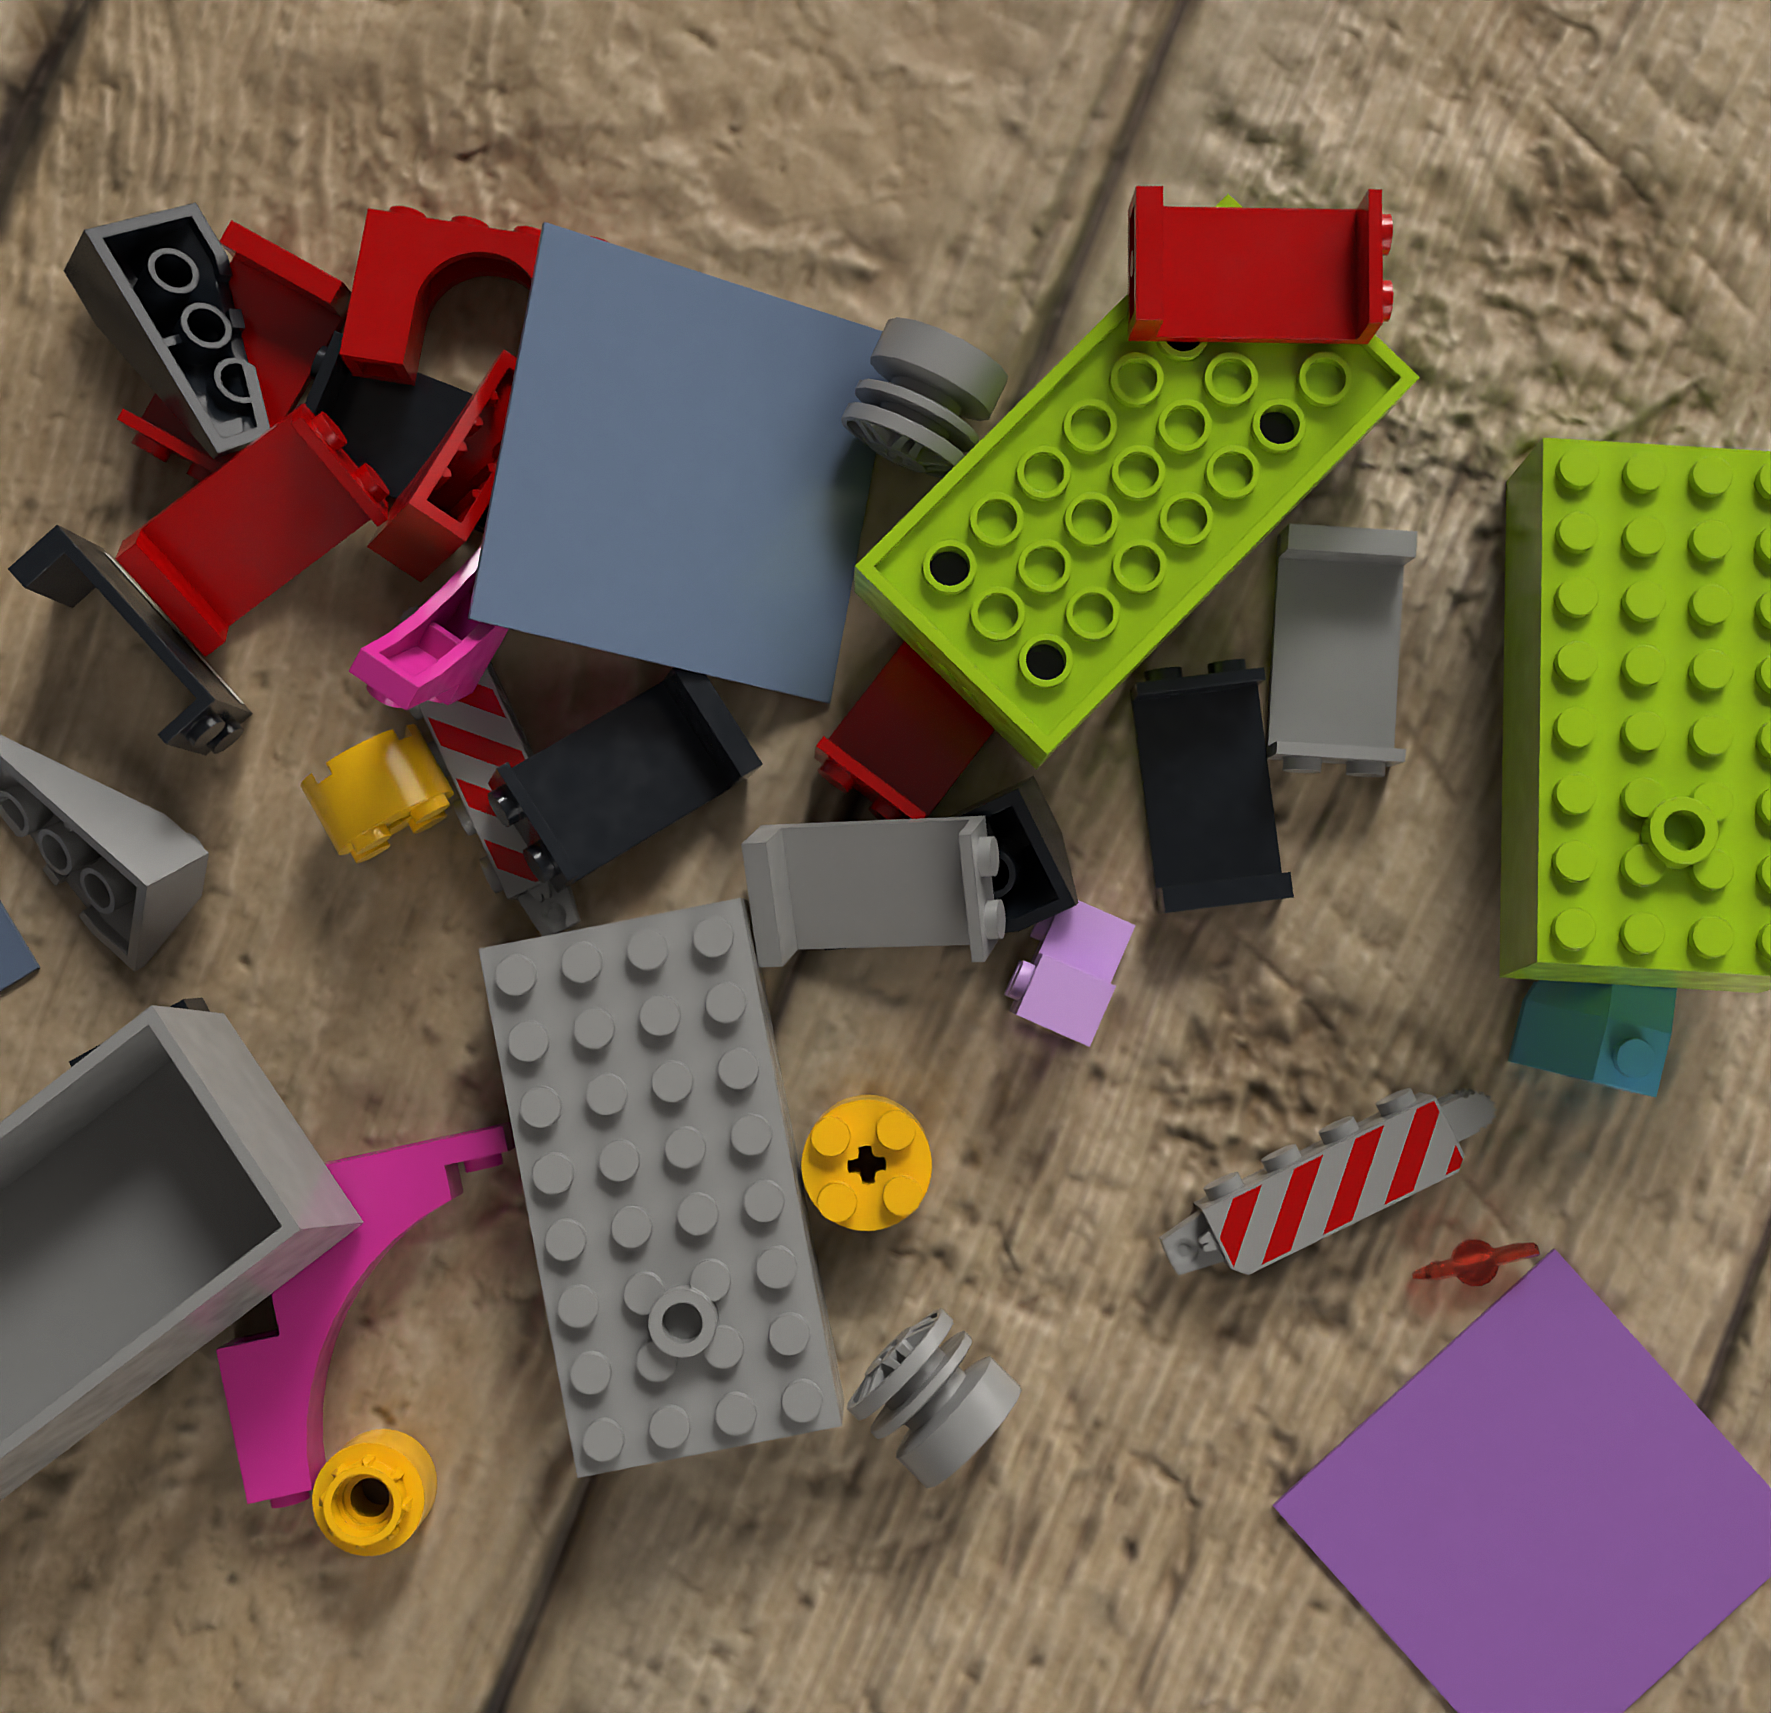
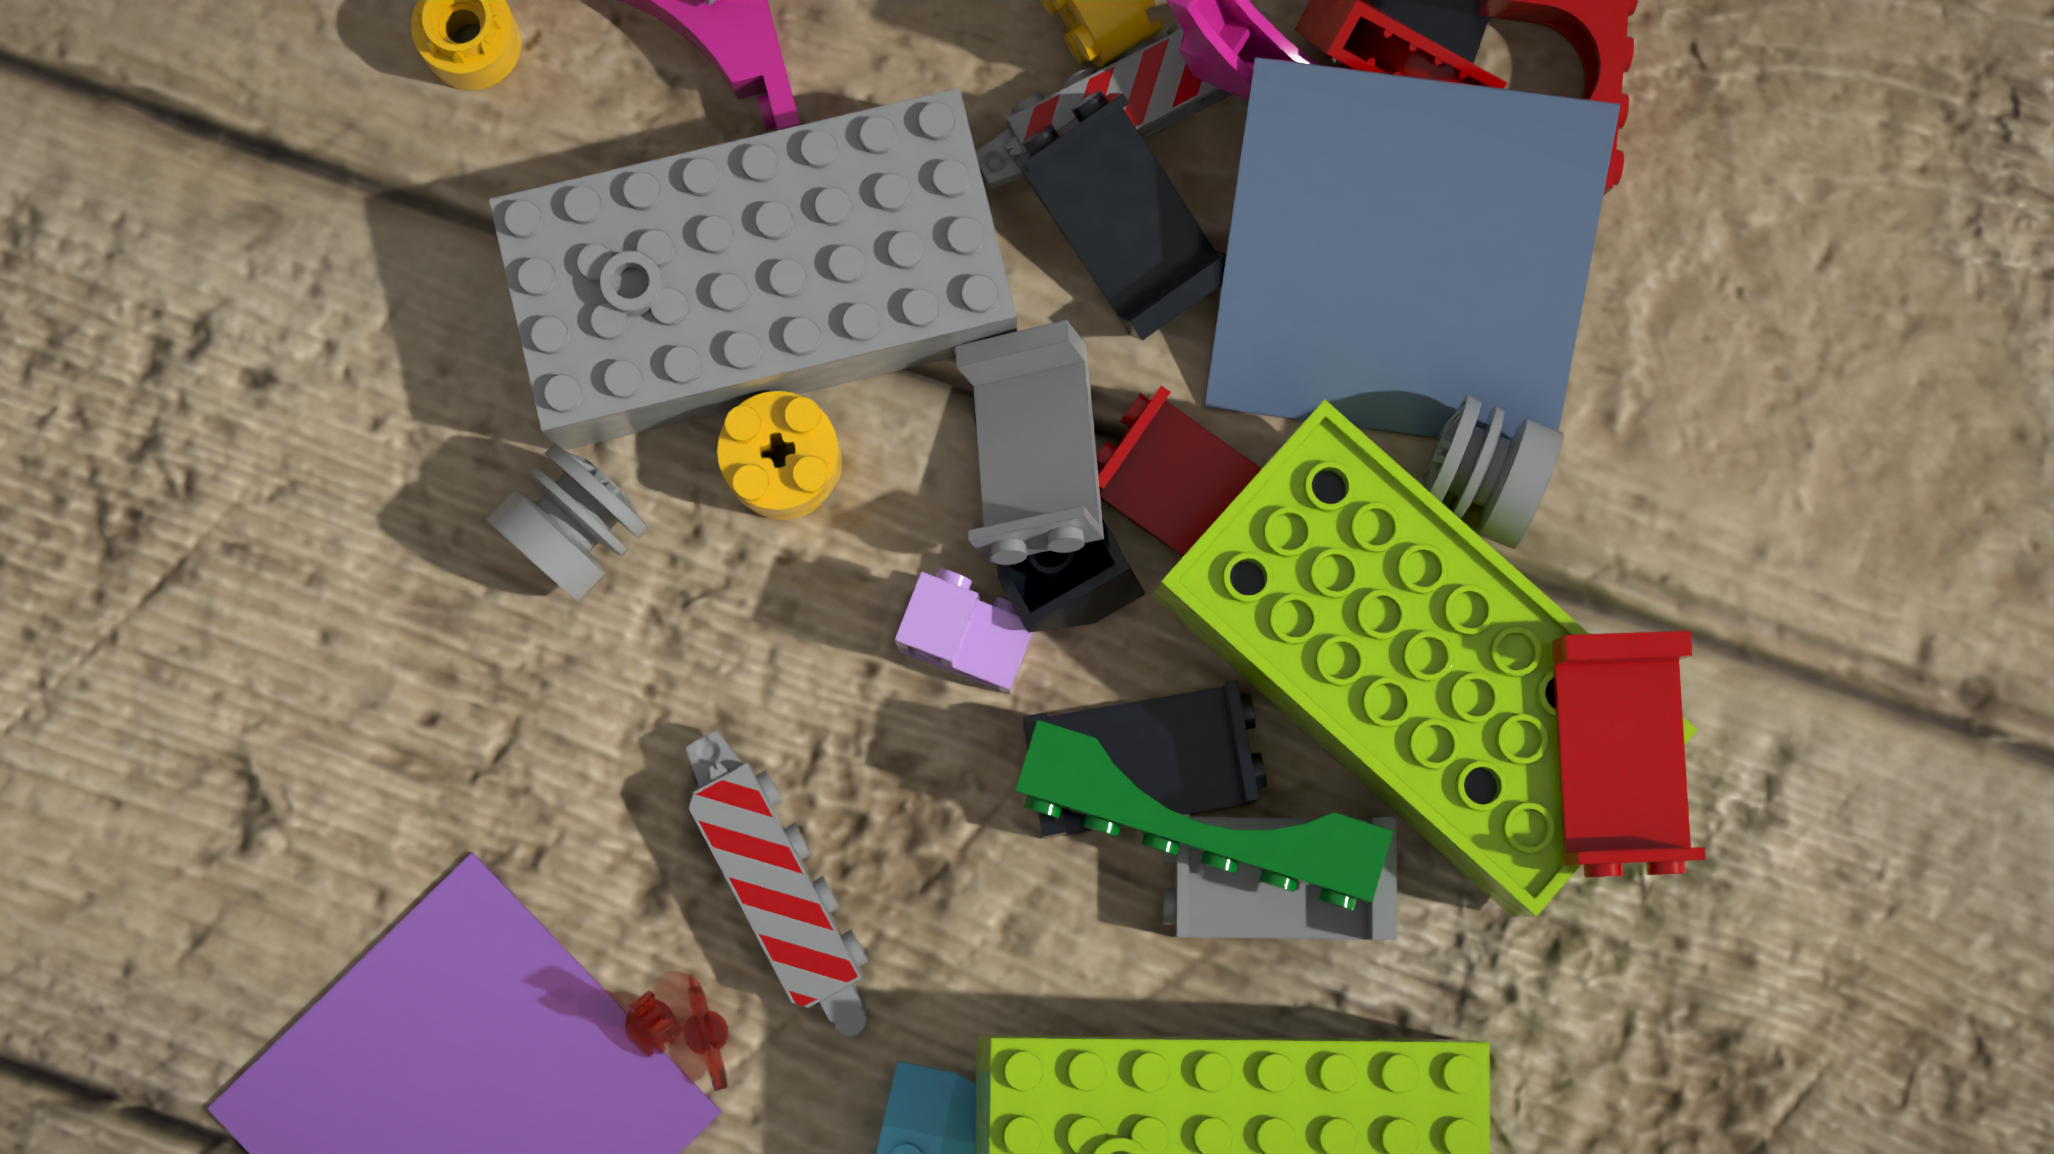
camera: 85 degrees right, 5 degrees down
none -> clear red piece [625,990,683,1059]
none -> green arch [1015,720,1394,911]

